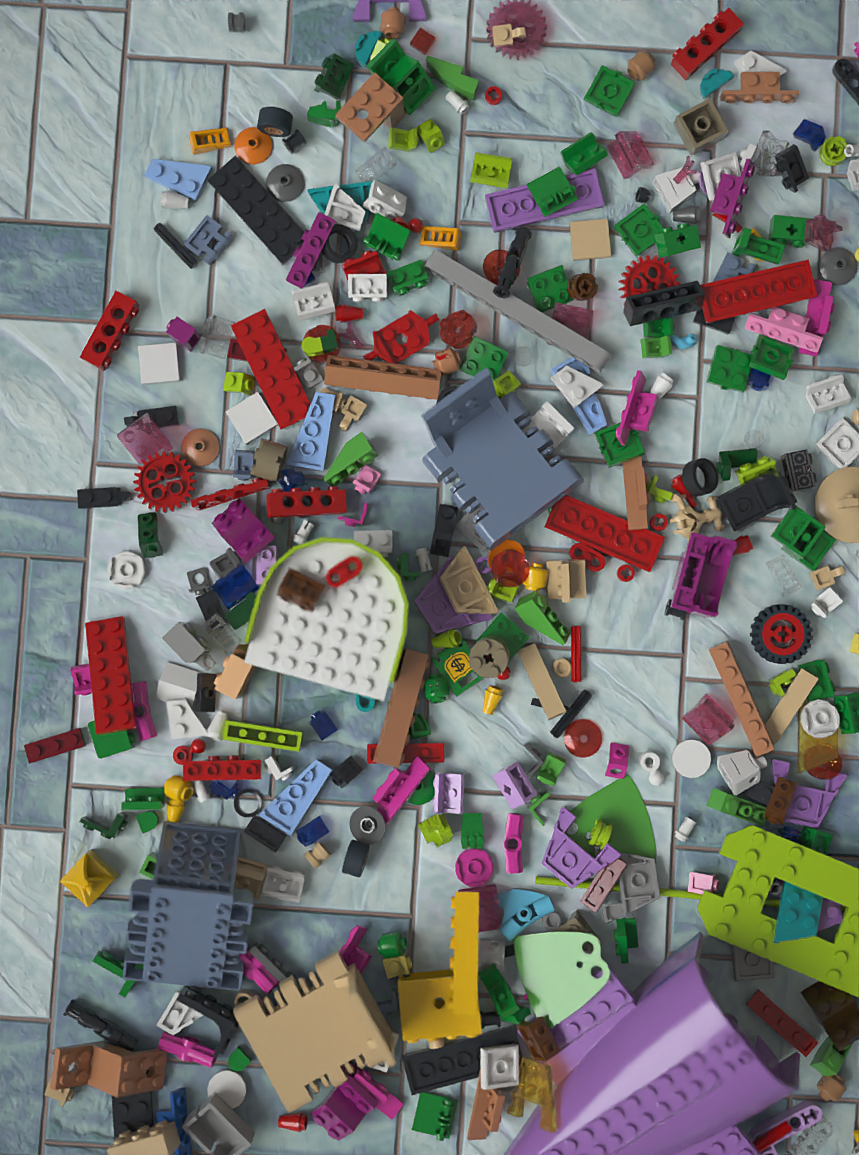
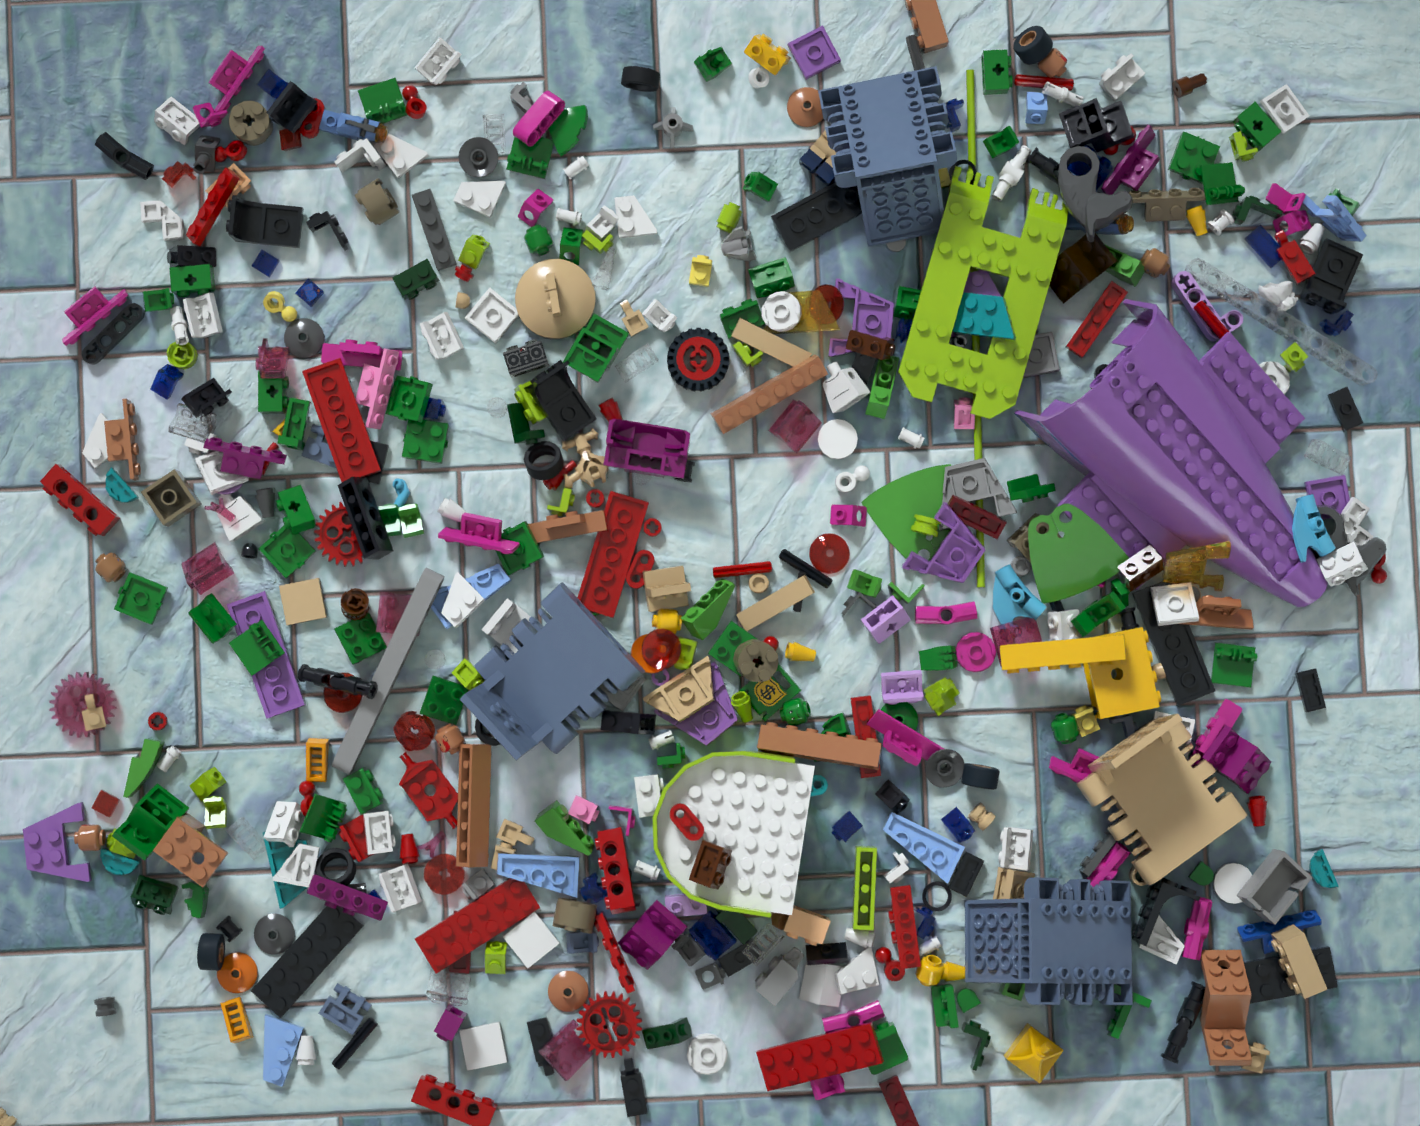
camera: 100 degrees left, 0 degrees up
leg [301,329,339,356] -> none
lime bracket [470,152,512,188] -> none

